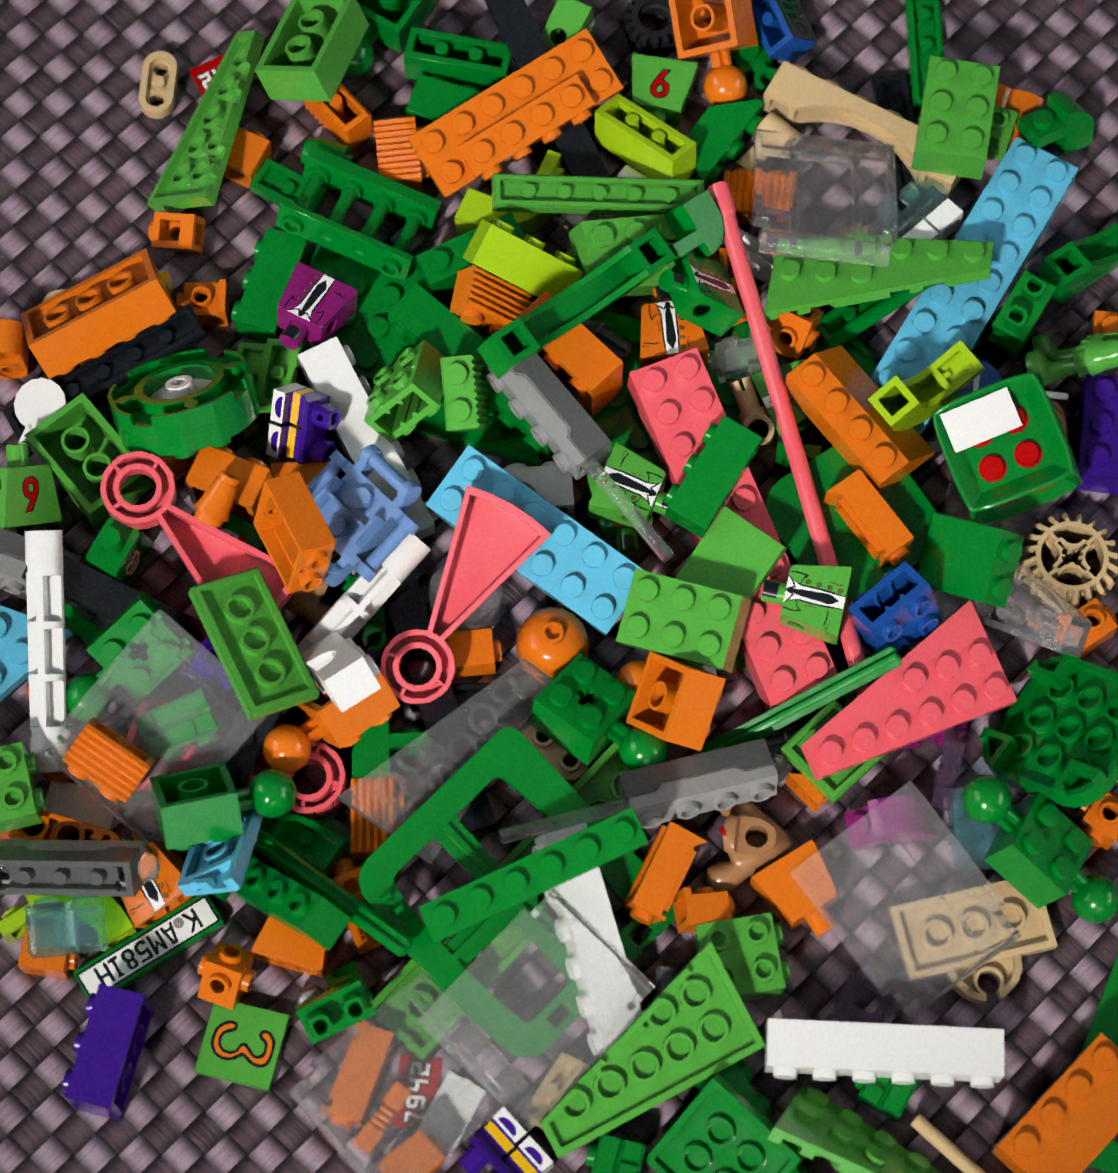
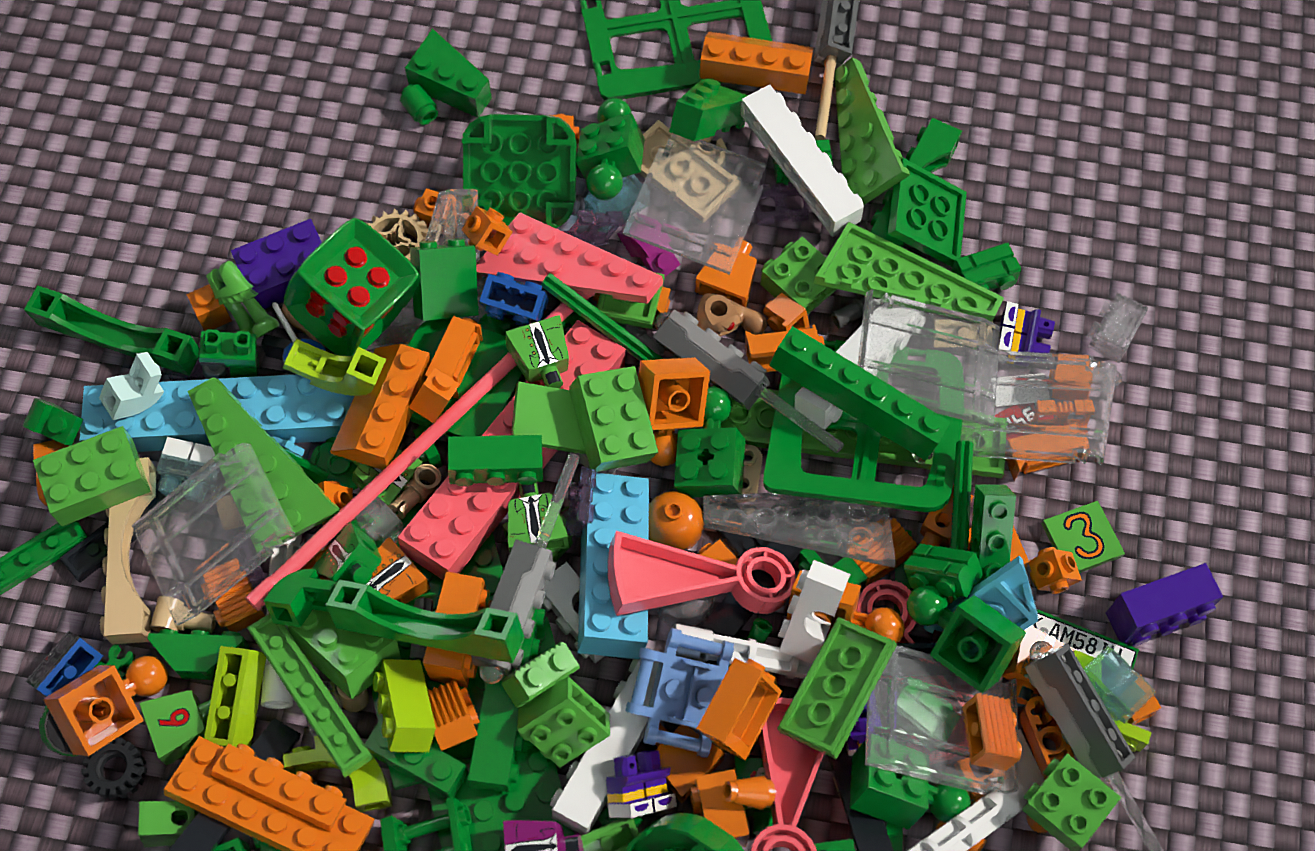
camera: 125 degrees left, 5 degrees down
green hips [295,960,376,1045] -> none
white sticker [940,387,1022,453] -> none
none -> light aqua brick [99,352,164,420]
none -> medium azure piece [273,436,305,456]
none -> orange brick [408,368,460,424]
none -> orange brick [461,206,513,256]
none -> clear purple piece [566,467,596,537]
none -> green wedge [669,79,748,141]
none -> green brick [904,543,983,598]

